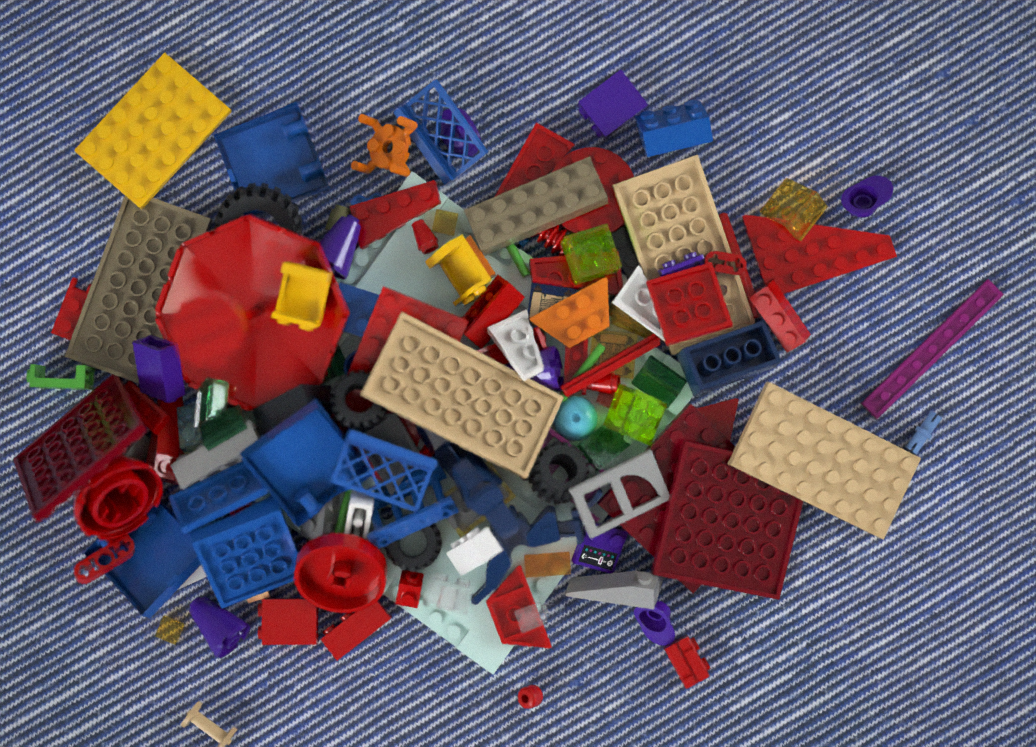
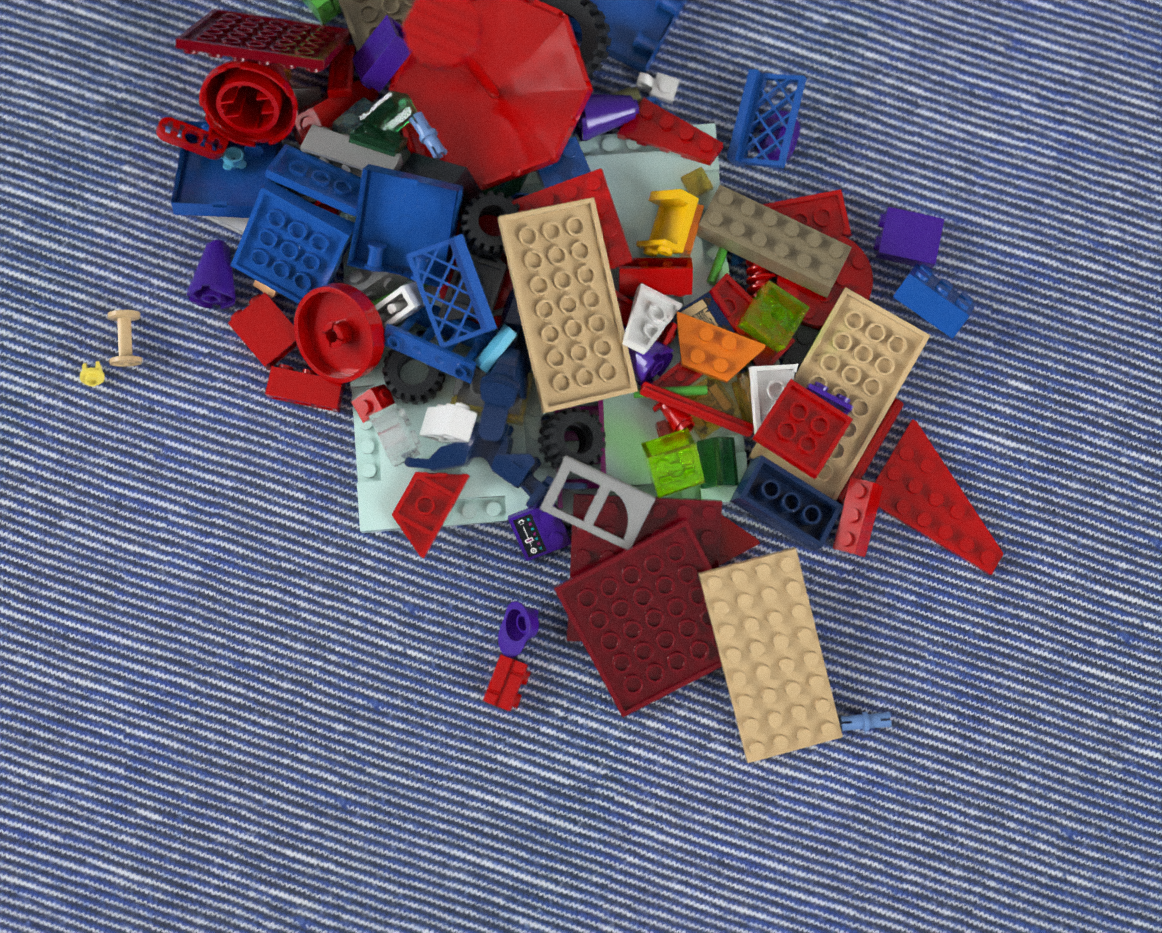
camera: 50 degrees right, 5 degrees down
clear yellow tile [155,615,186,645] -> none
yellow panel [272,261,333,331] -> none
orange plate [351,114,418,177] -> none
red cone [411,219,439,255] -> none
clear bracket [514,601,550,633] -> none
red piece [517,684,543,709] -> none
clear orange tile [524,551,571,578] -> none
medium azure cylinder [553,396,598,441] -> none
light grey wedge [565,571,664,609] -> none
clear green plate [577,419,630,472] -> none
red beam [703,251,747,275] -> none
clear yellow bracket [760,178,828,241] -> none
dark purple piece [841,176,894,218] -> none
magenta tile [860,279,1004,420] -> none
none -> medium azure plate [221,147,247,171]
none -> medium blue pin [409,112,448,160]
none -> medium azure tile [475,324,517,373]
none -> white plate [636,72,680,104]

